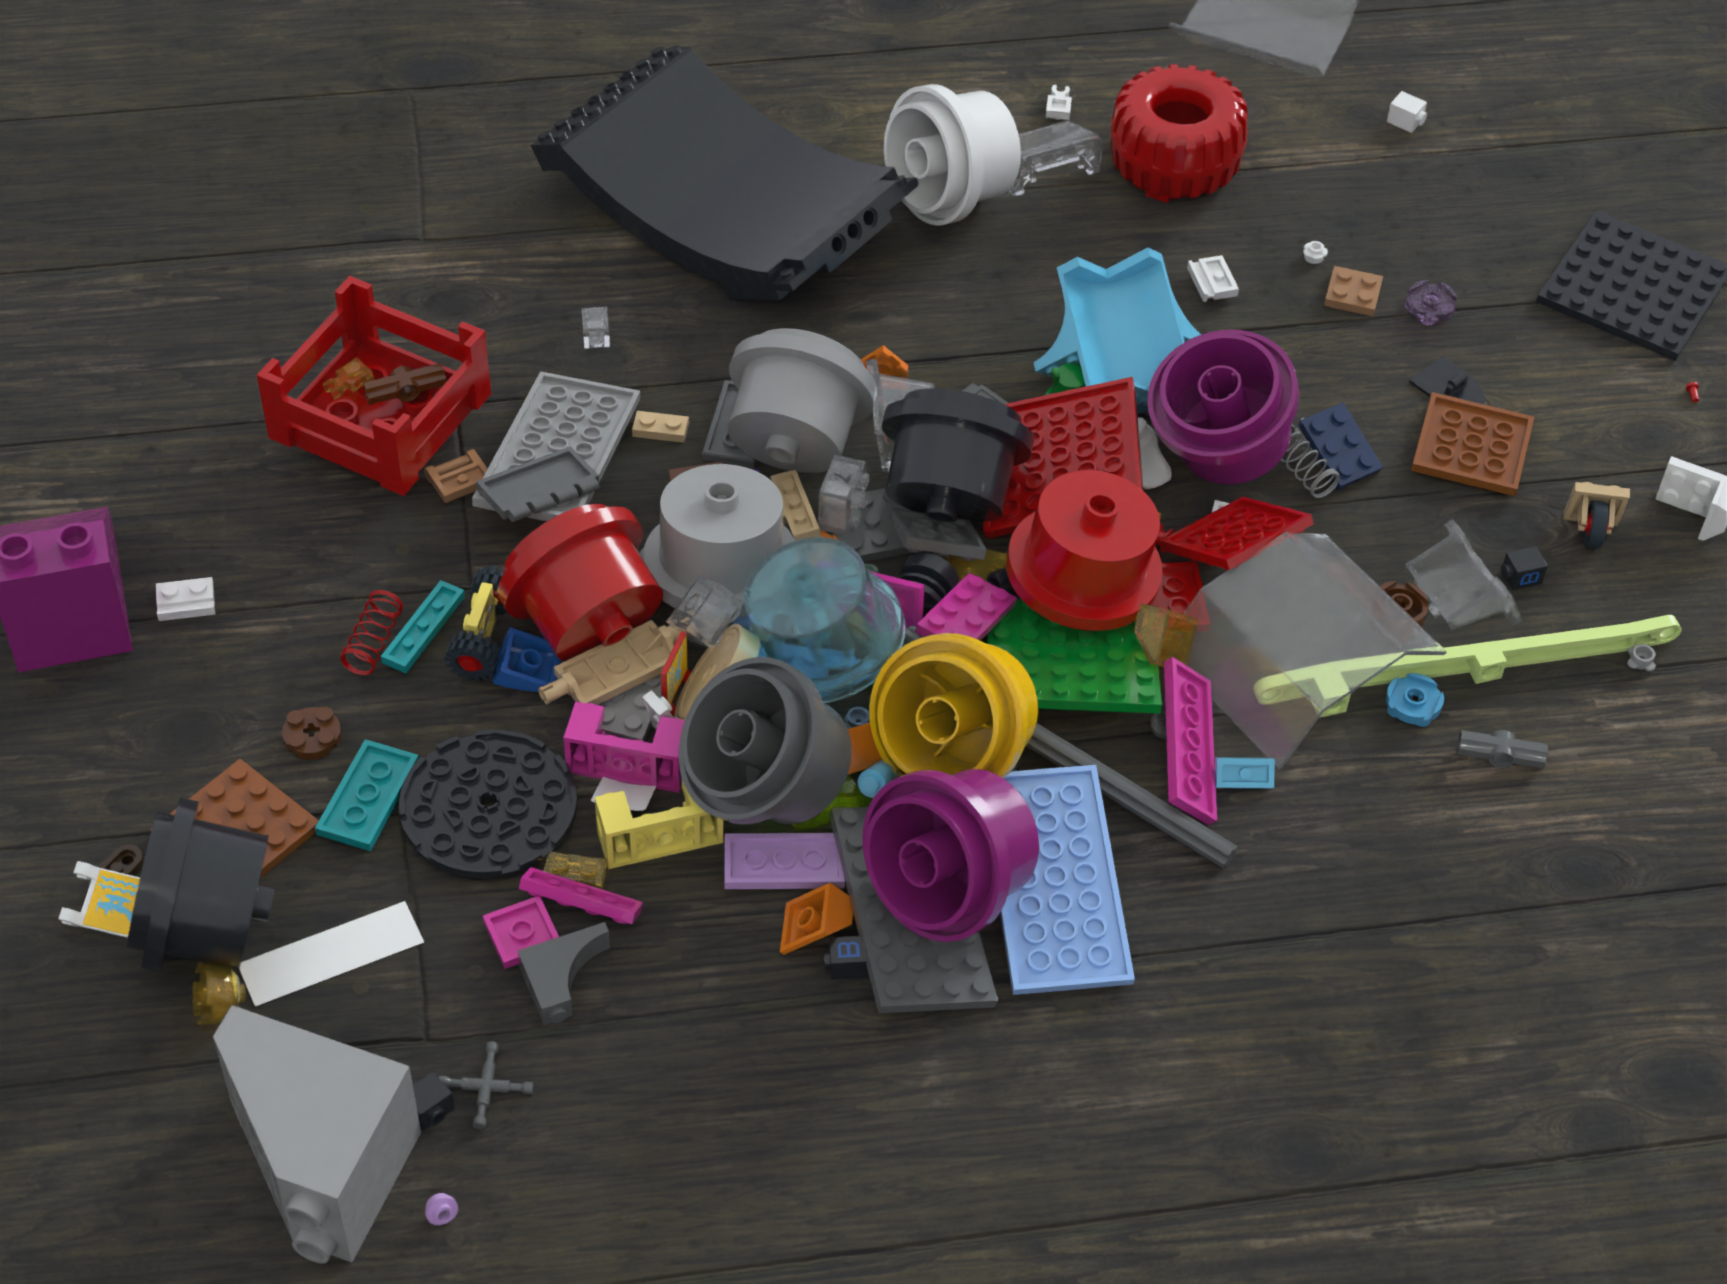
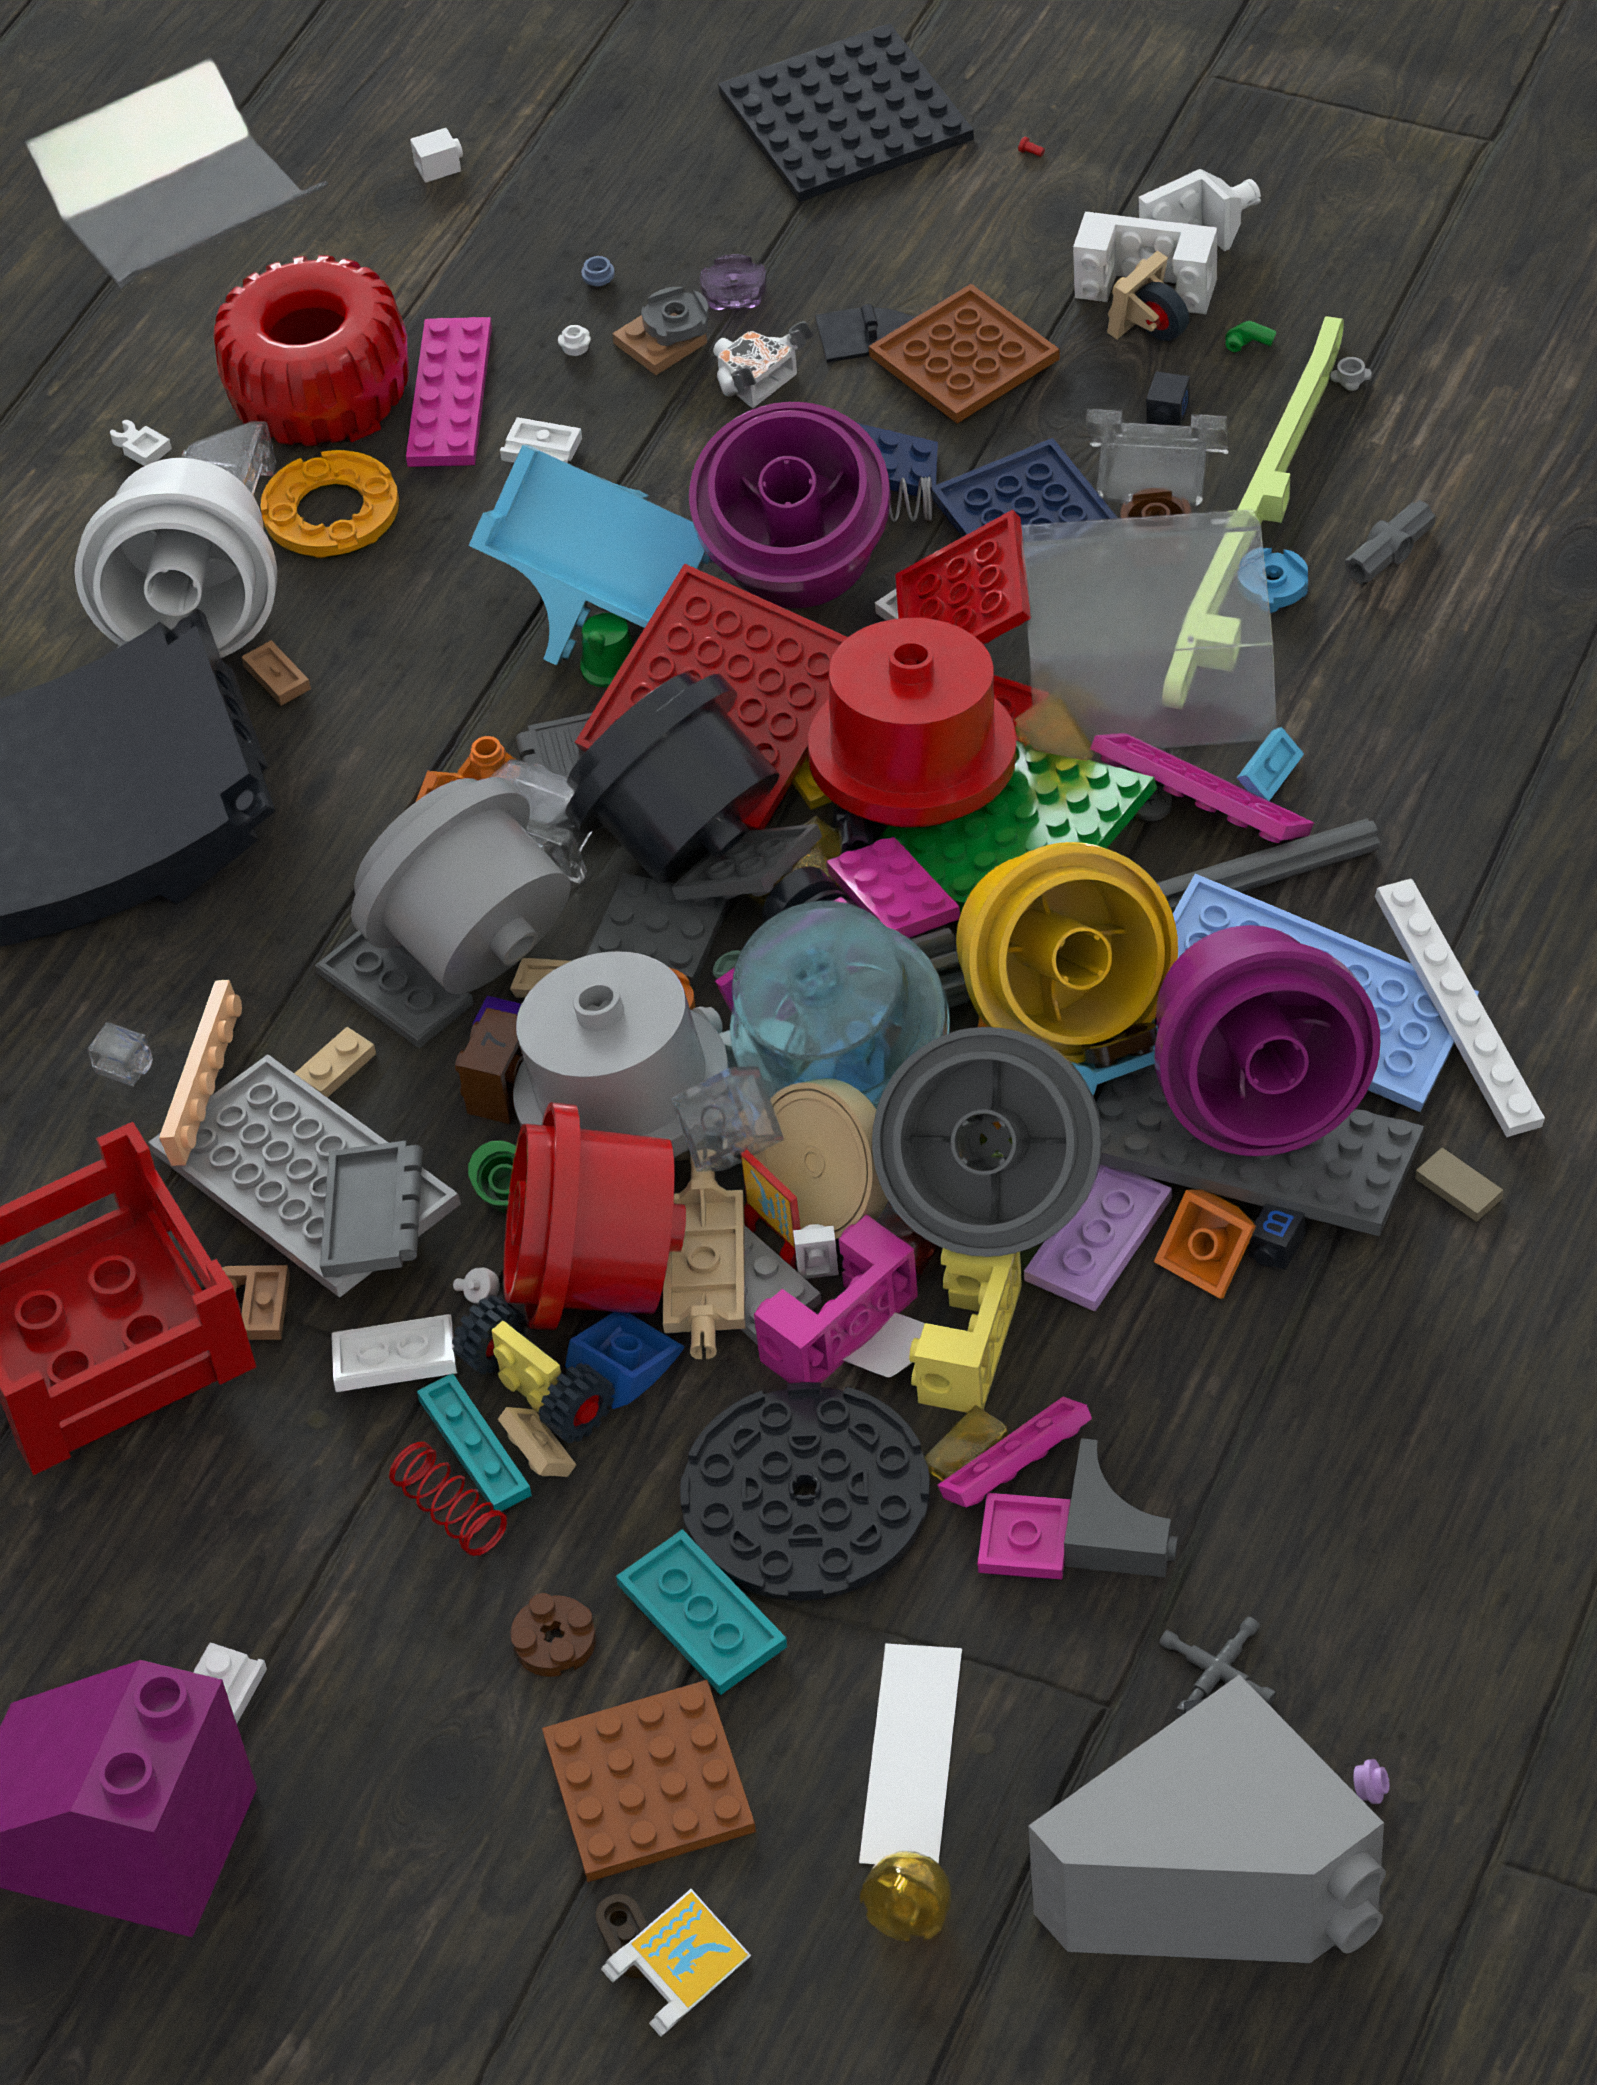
camera: 50 degrees left, 0 degrees up
black piece [127,798,275,973] -> none
clear yellow plate [323,357,374,400] -> none
reddish brown piece [363,363,447,405] -> none
clear brick [818,455,869,537] -> none
none -> light nougat plate [159,980,242,1166]
none -> medium nougat plate [242,640,311,706]
none -> light orange plate [261,450,399,558]
none -> white tile [332,1314,457,1392]
none -> dark pink plate [406,317,492,467]
none -> orange rock [457,736,522,780]
none -> tan plate [498,1407,576,1477]
none -> sand blue plate [581,256,615,286]
none -> dark grey plate [641,287,709,346]
none -> torso [713,321,814,408]
none -> dark blue plate [930,438,1121,570]
none -> white plate [1073,212,1217,314]
none -> green arm [1225,321,1276,352]
none -> white plate [1375,879,1545,1137]
none -> dark tan tile [1415,1148,1503,1222]

